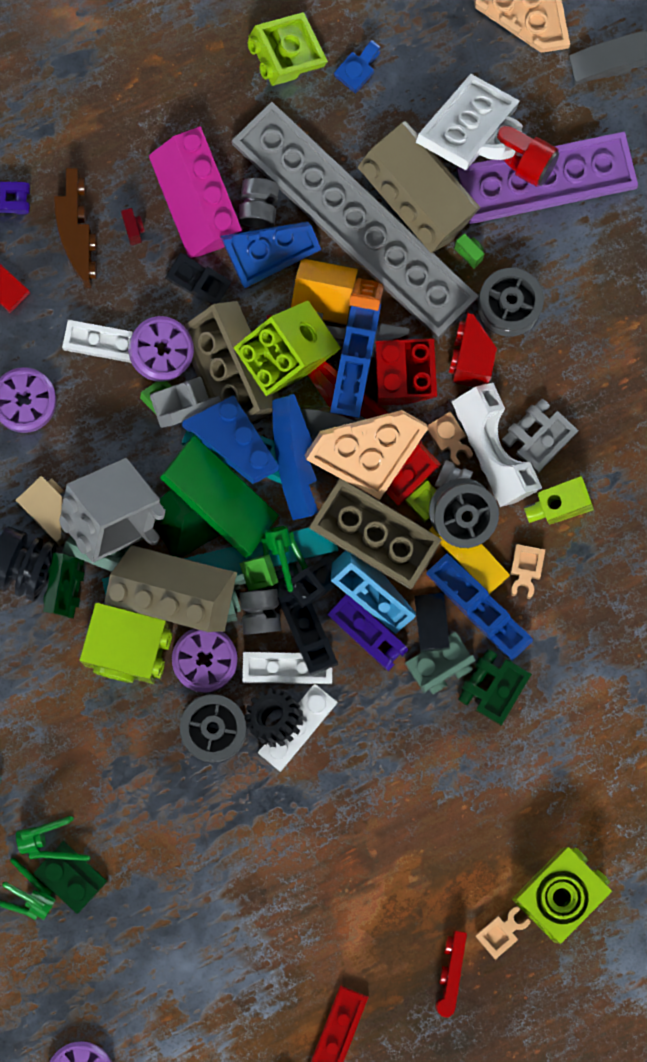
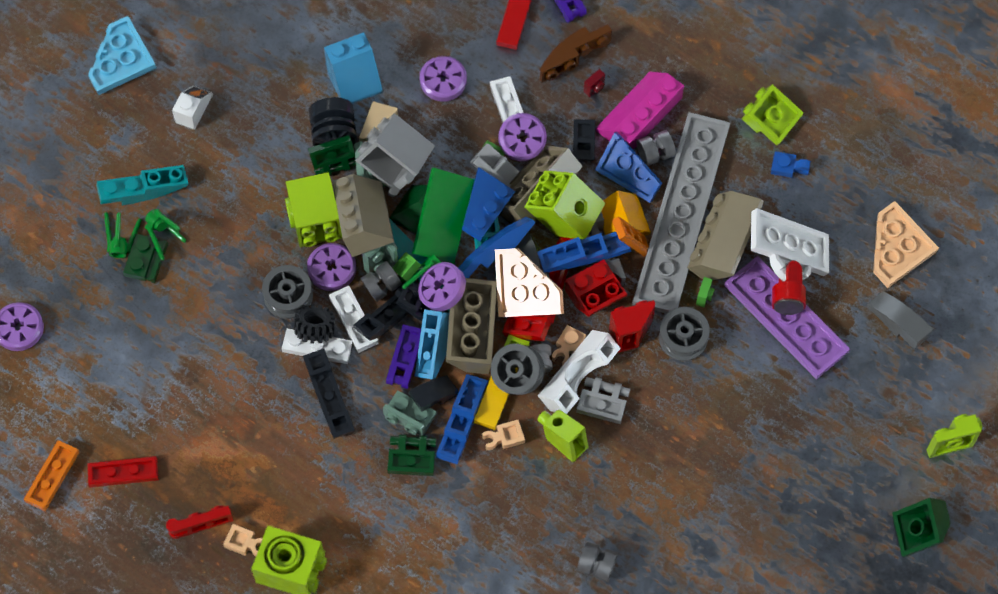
camera: 65 degrees right, 15 degrees down
none -> black slope [303,348,355,439]
none -> medium lavender wheel [418,262,466,311]

